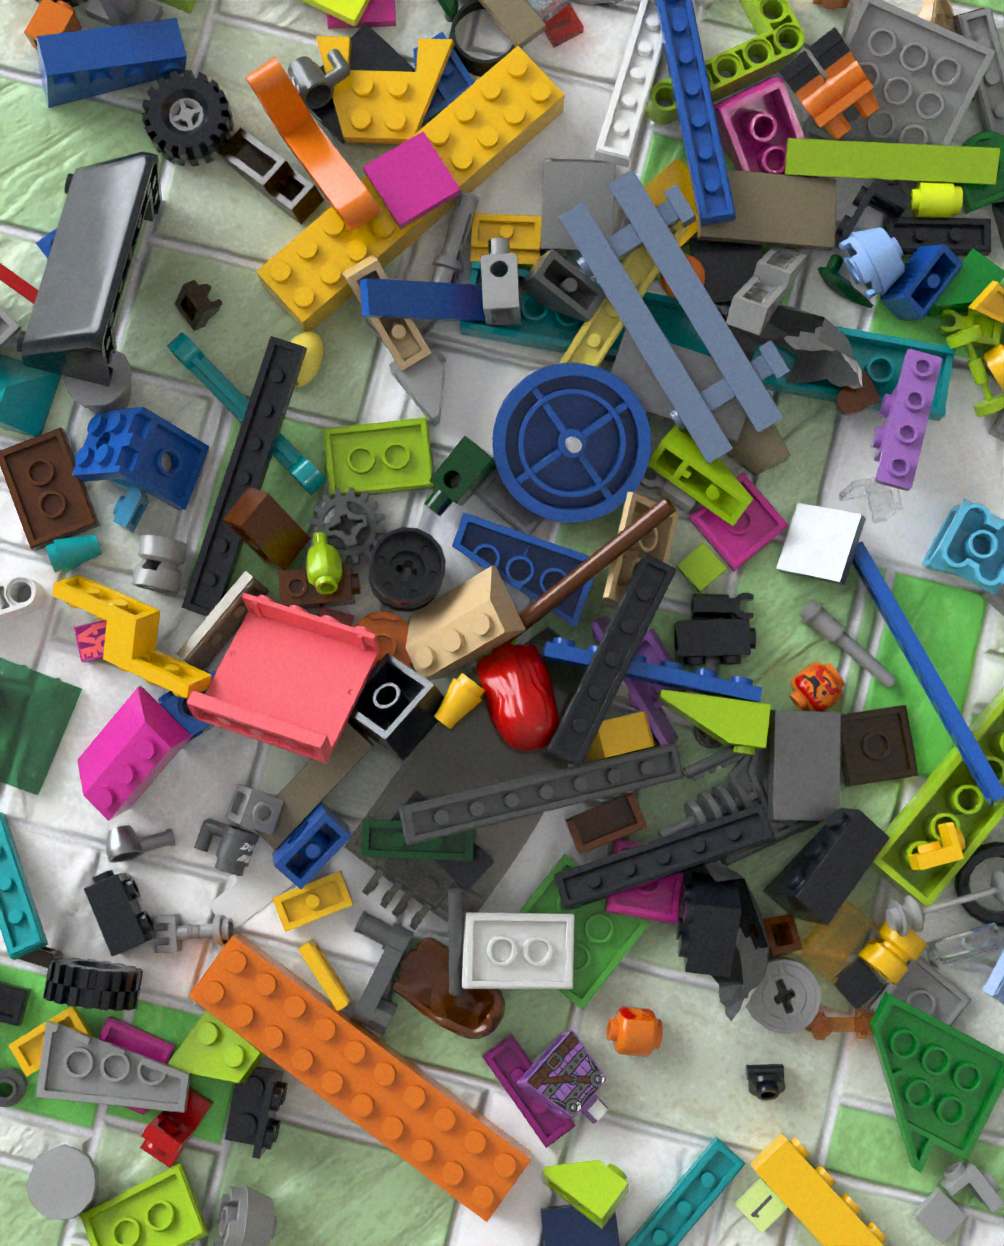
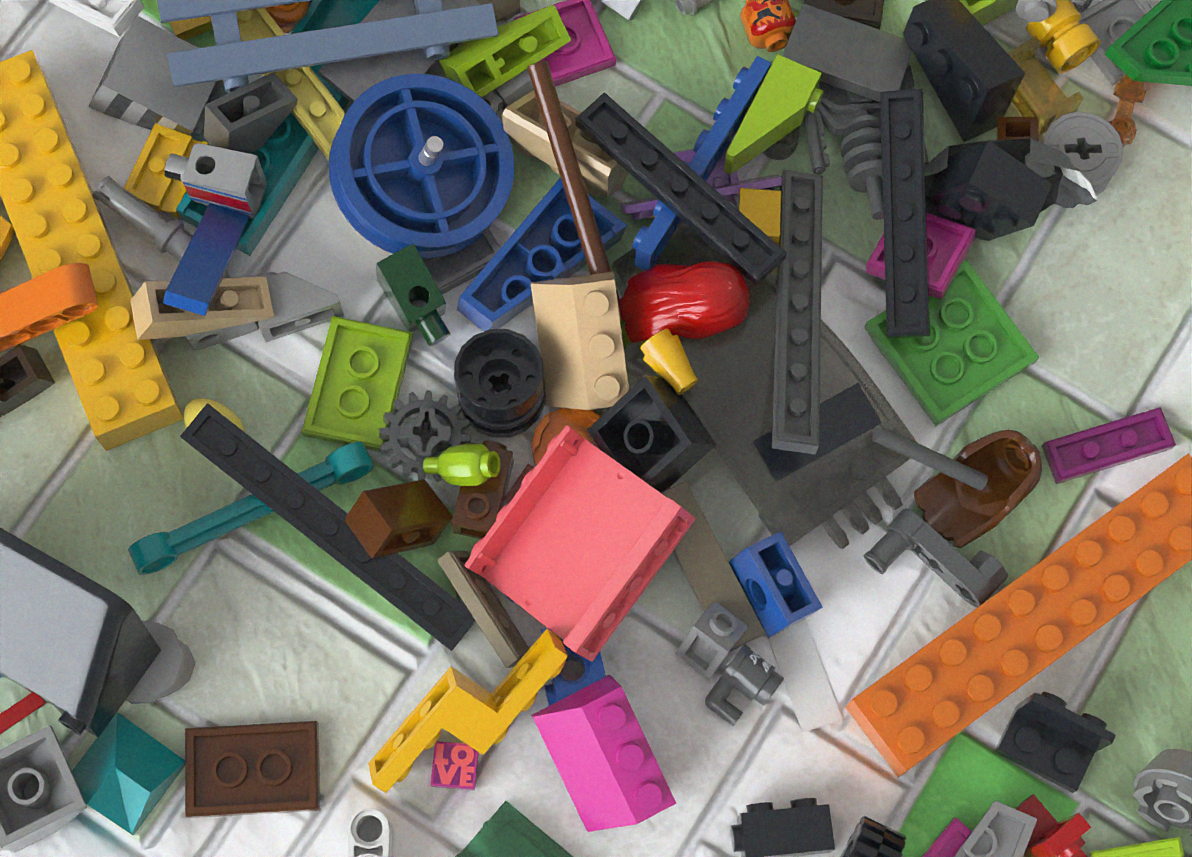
camera: 75 degrees left, 10 degrees down
teal cone [46,534,102,573] -> none
blue bracket [72,407,209,510] -> none
flat silver bar [106,825,176,863] -> none
dark azure slope [108,479,149,533] -> none
light grey wheel [132,535,188,594] -> none
light grey hinge [153,914,234,953] -> none
lime wing [168,1010,265,1084] -> none
dark brown tile [174,280,222,331] -> none
yellow plate [272,871,354,932] -> none
yellow tile [298,939,352,1012] -> none
dark green plate [361,819,475,861] -> none
dark pink tile [363,131,461,229] -> none
white tile [462,912,574,989] -> none
torso [515,1030,608,1124] -> none
reddish brown panel [564,793,647,854] -> none
orange head [606,1006,663,1057] -> none
black brick [674,619,756,666] -> none
lime tile [676,543,727,593] -> none
black bar [691,593,754,620] -> none
black plate [746,1064,786,1101] -> none
black tile [831,957,884,1010] -> none

